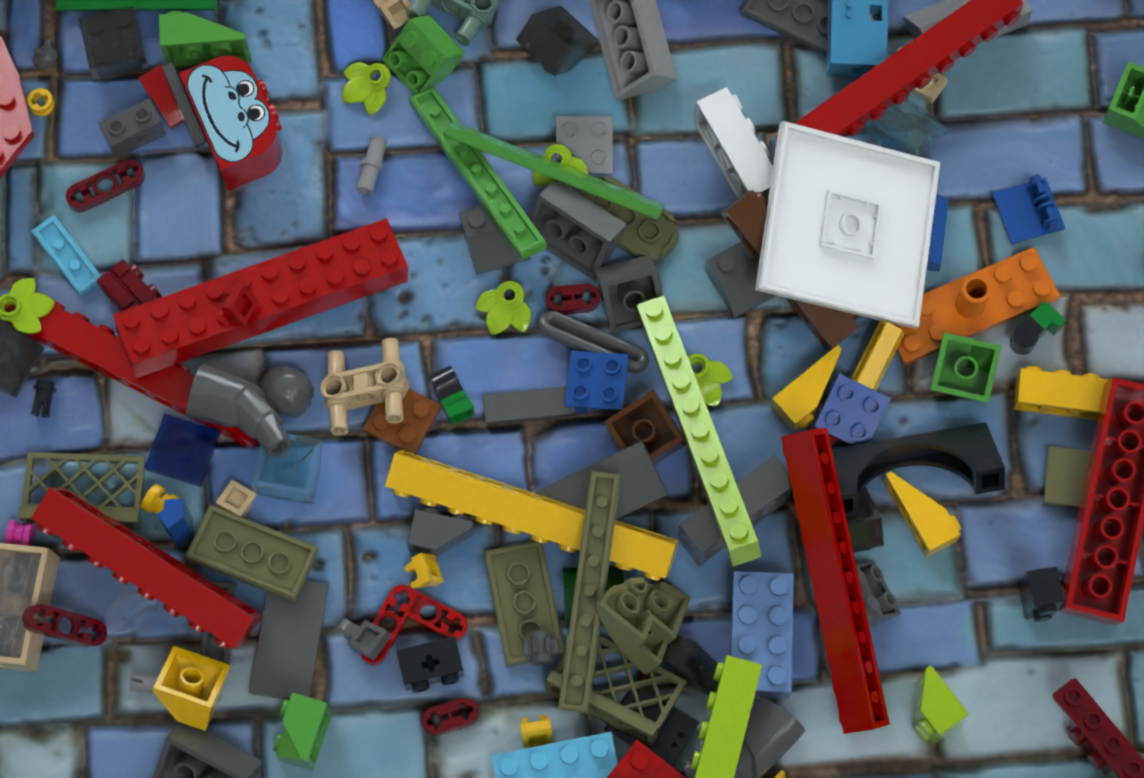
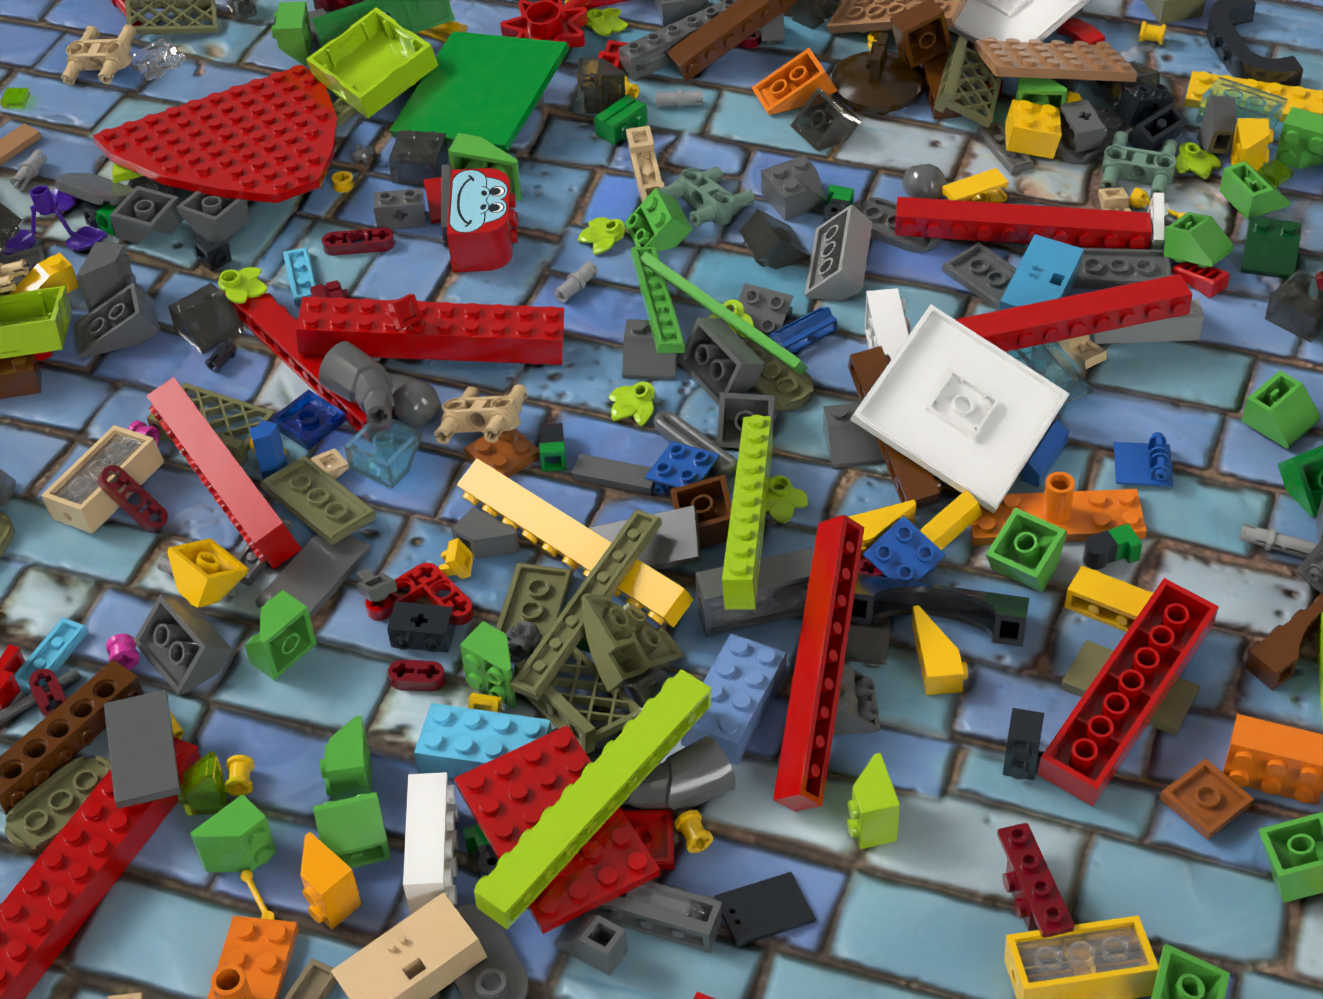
camera: 25 degrees right, 25 degrees down
dark red beam [546,284,600,315] -> none
none -> bright green slope [460,621,517,709]
none -> blue piece [769,307,837,354]

